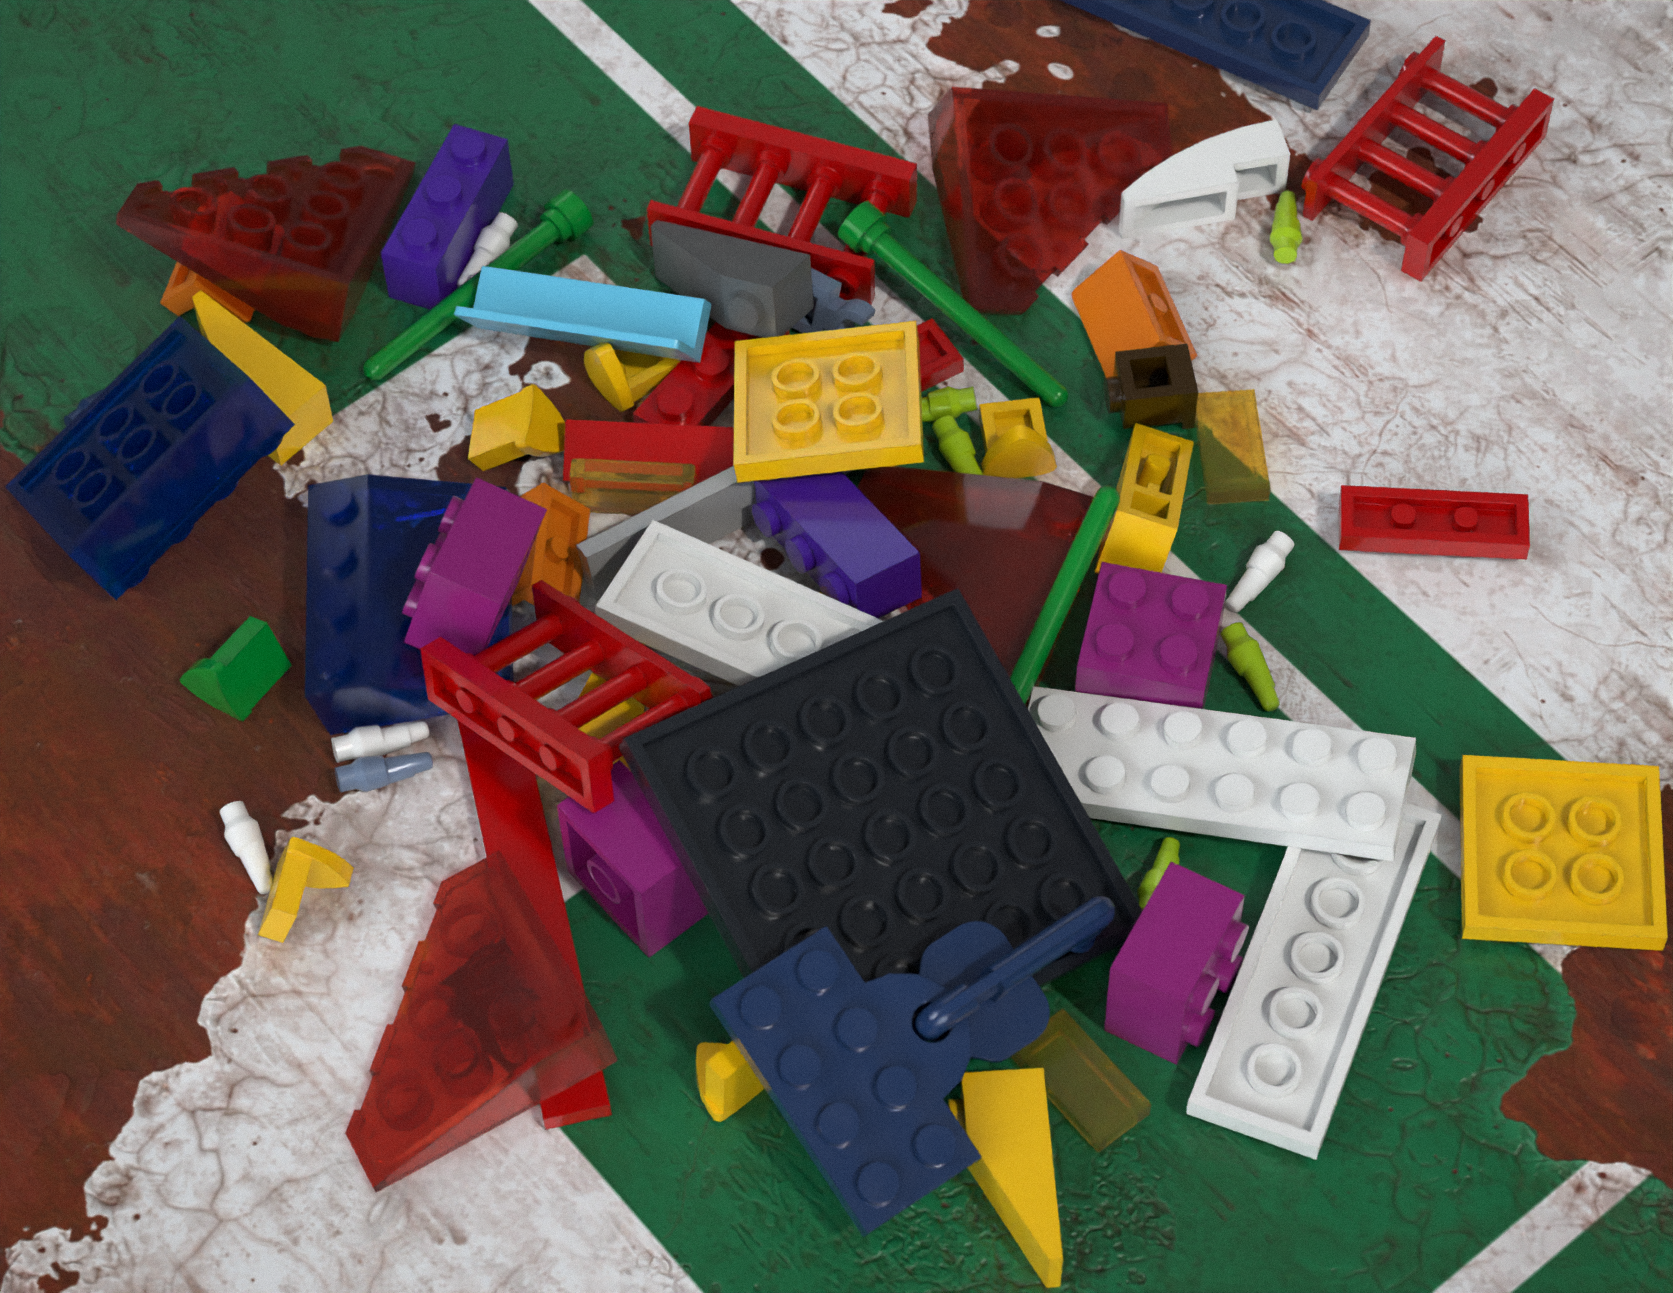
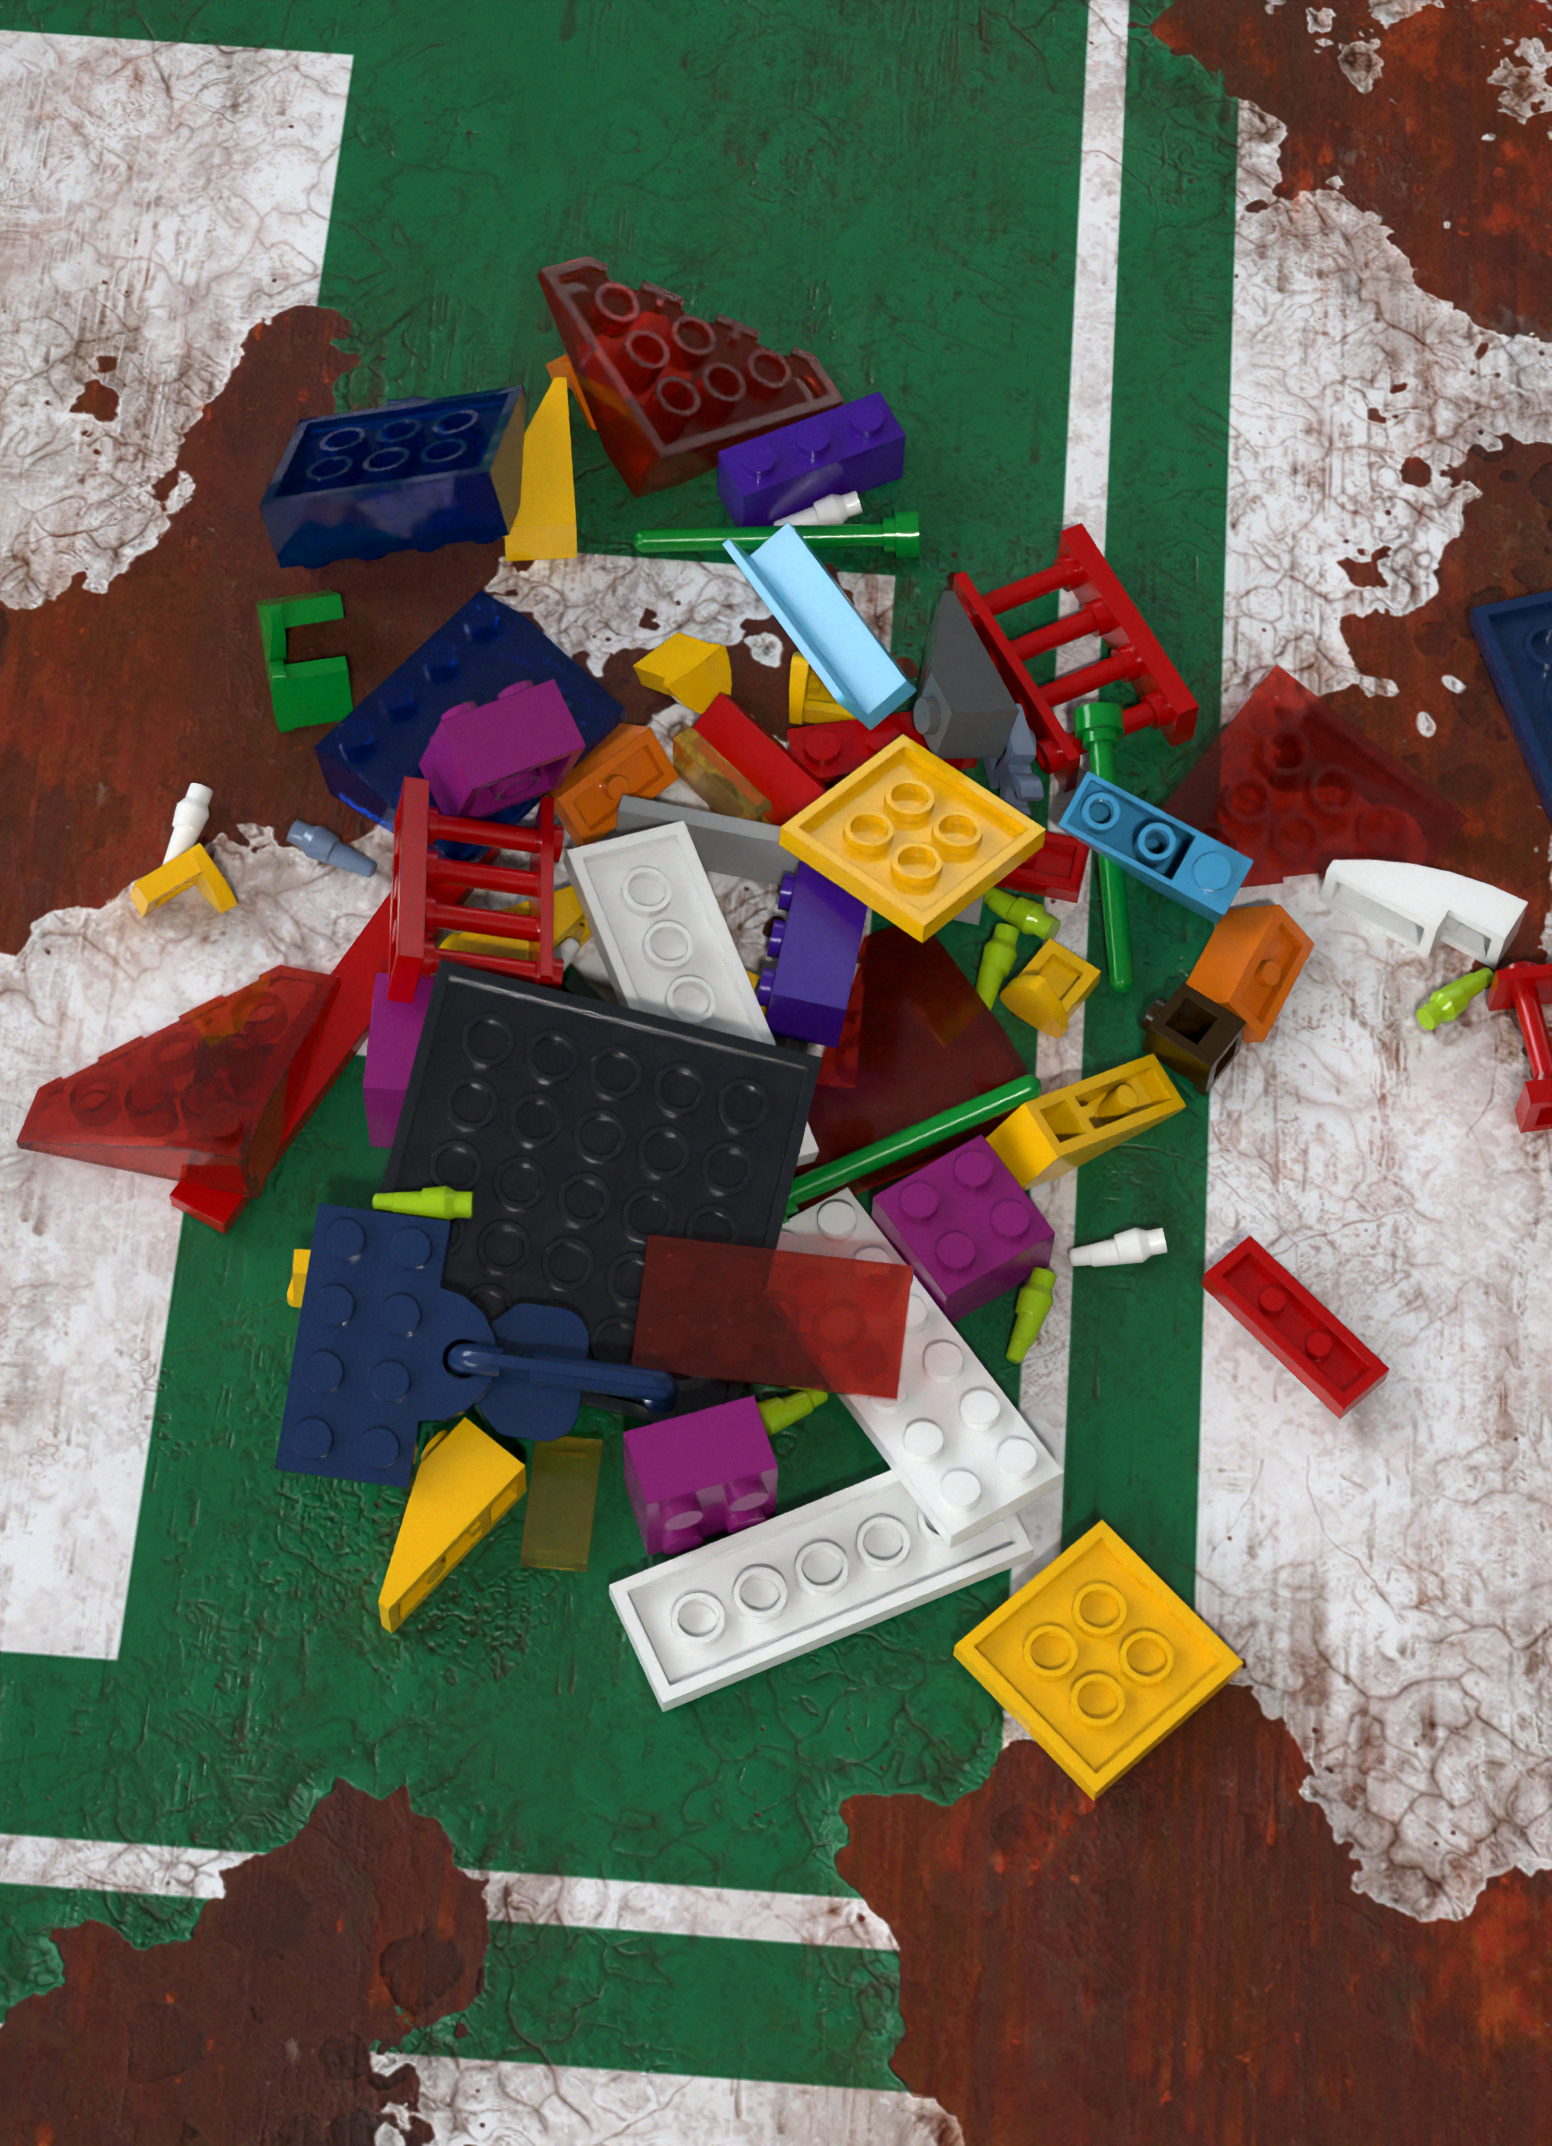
camera: 40 degrees right, 5 degrees up
white piece [331,721,429,763] -> none
clear yellow tile [1195,389,1270,504] -> none
none -> green tile [256,590,344,665]
none -> lime piece [372,1186,474,1221]
none -> clear red plate [631,1235,914,1401]
none -> dark azure slope [1057,771,1254,924]

